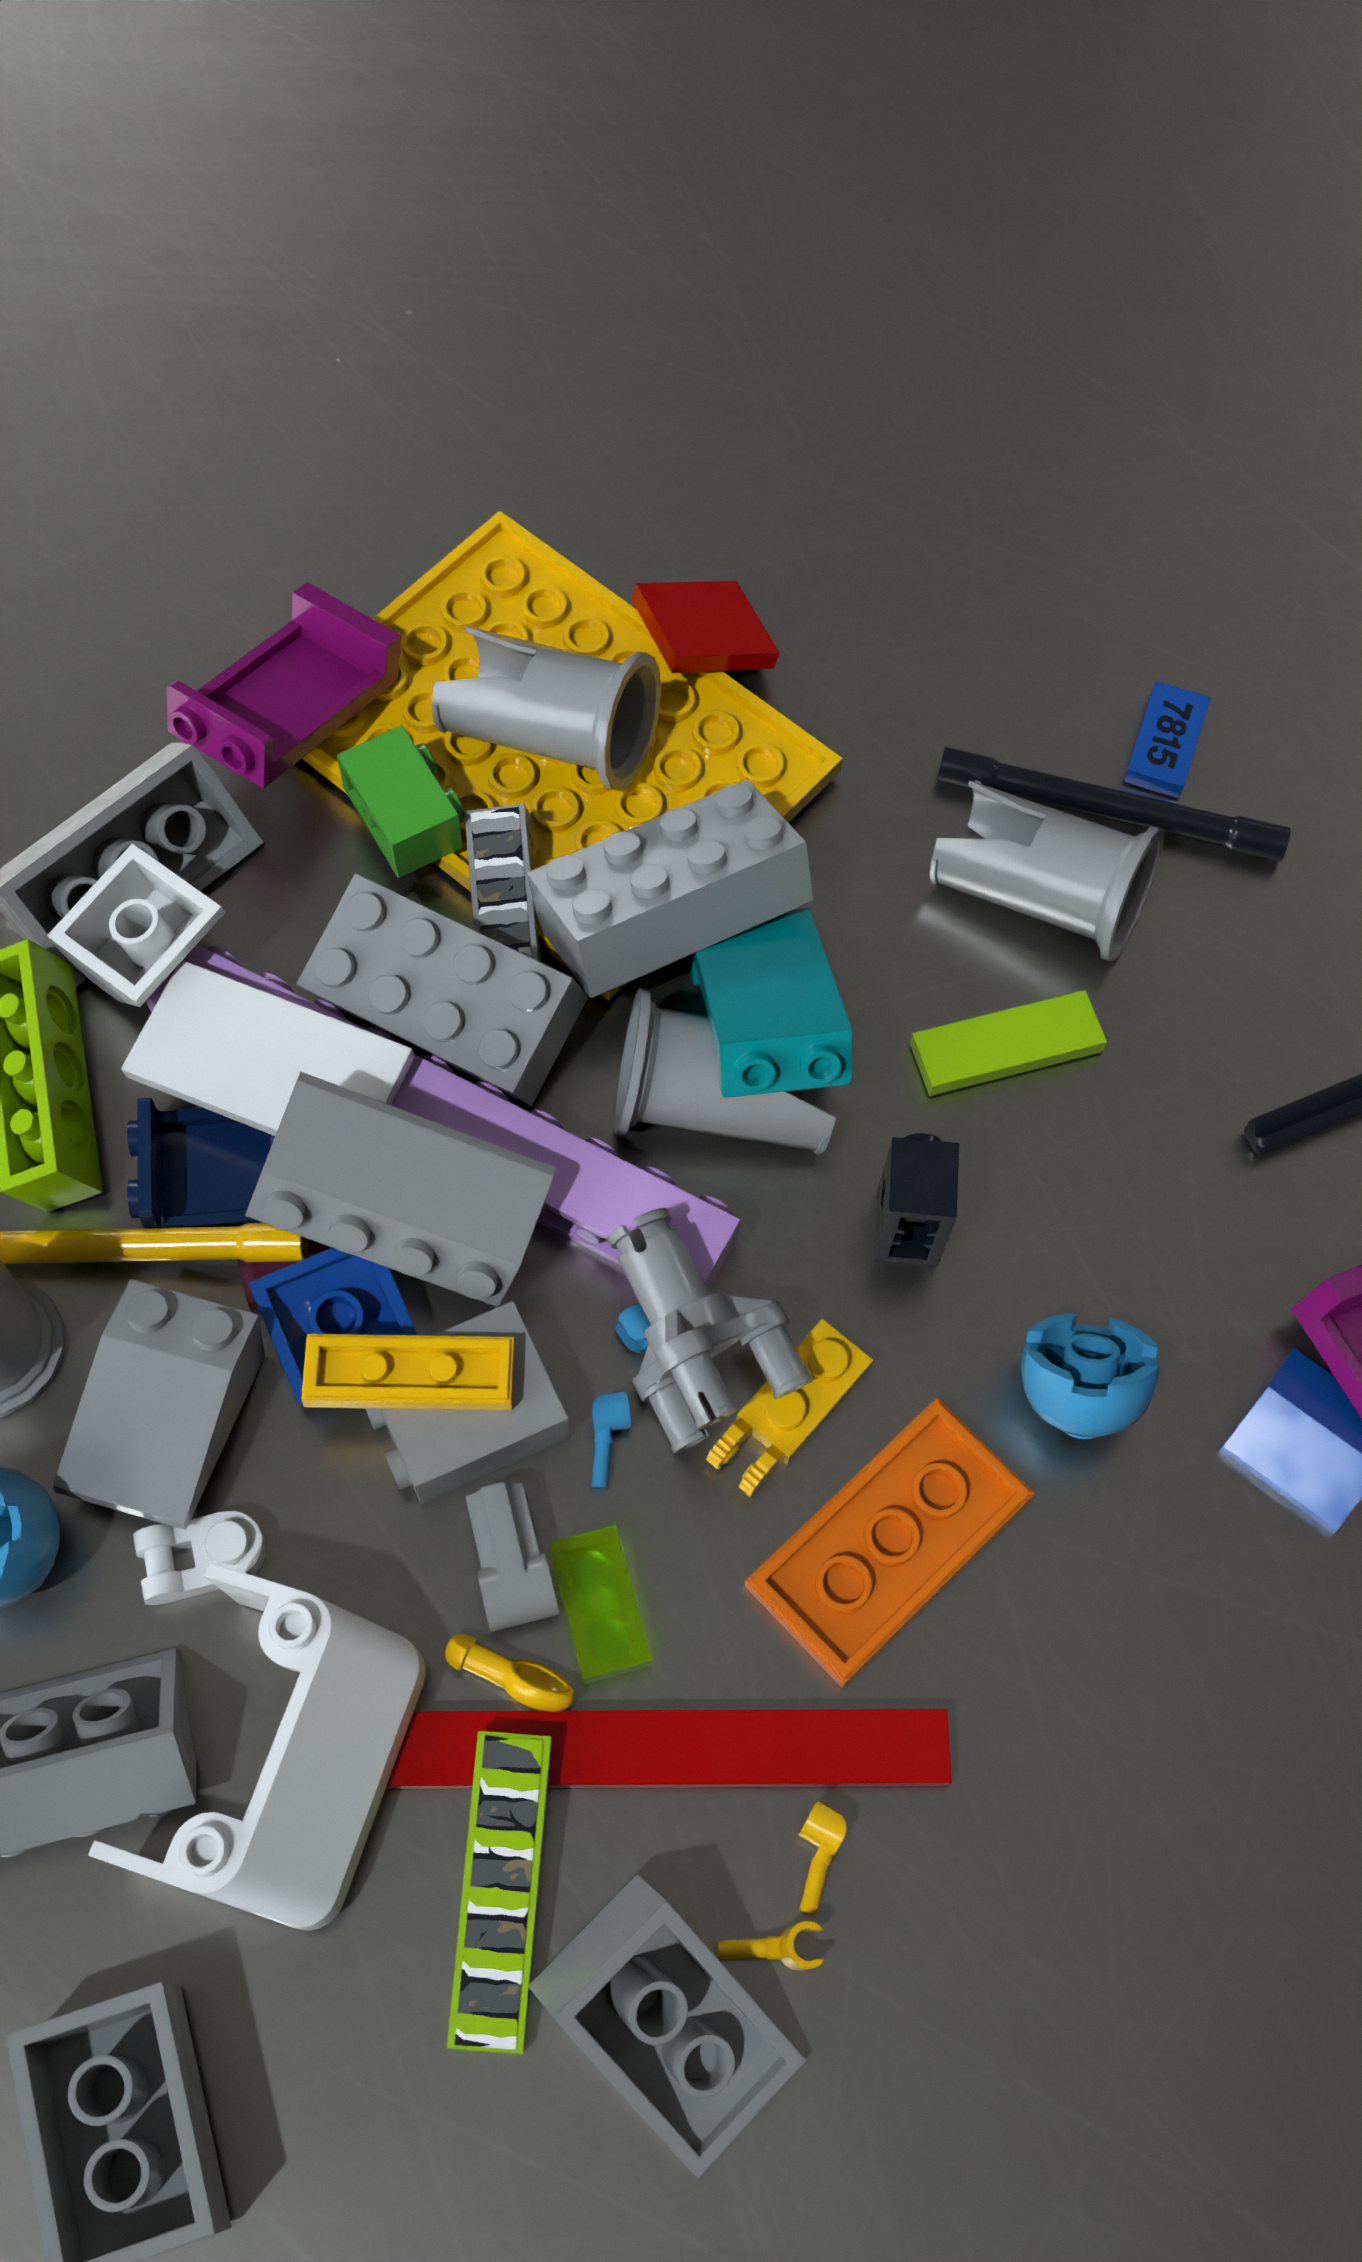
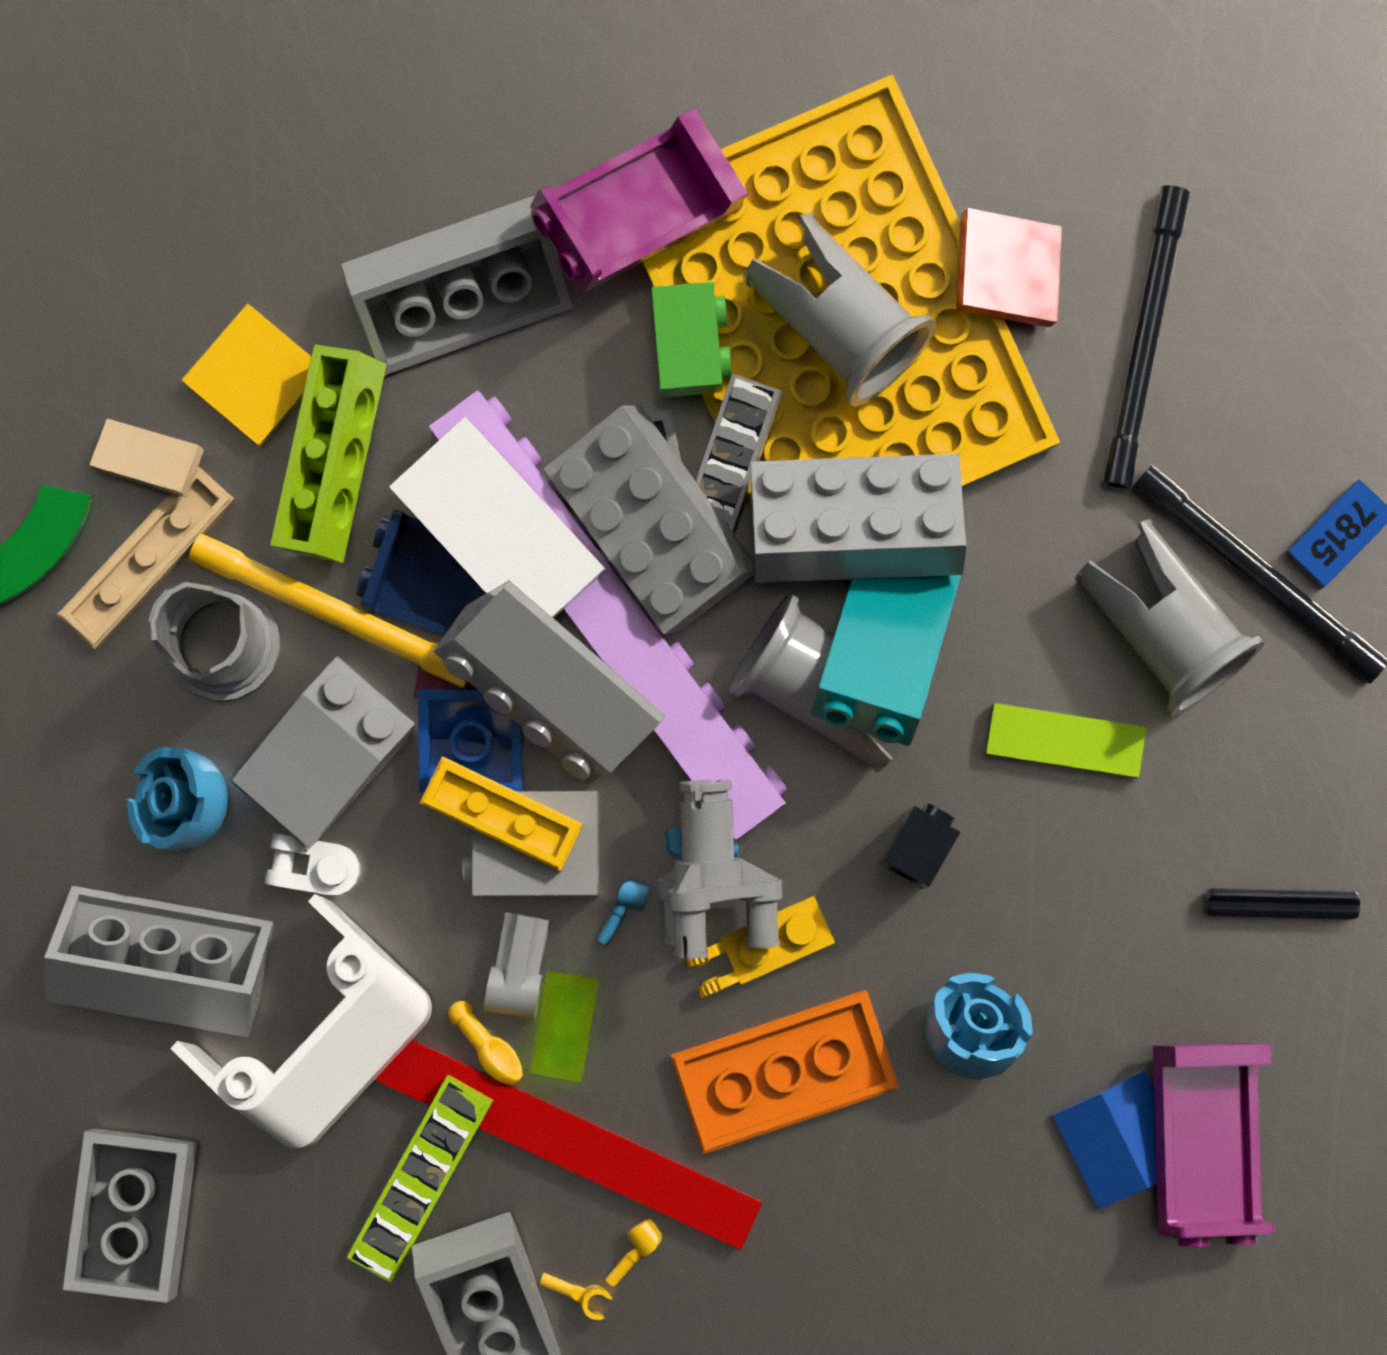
camera: 30 degrees right, 20 degrees up
white slope [47,844,226,1007] -> none
none -> black piece [1101,185,1191,489]

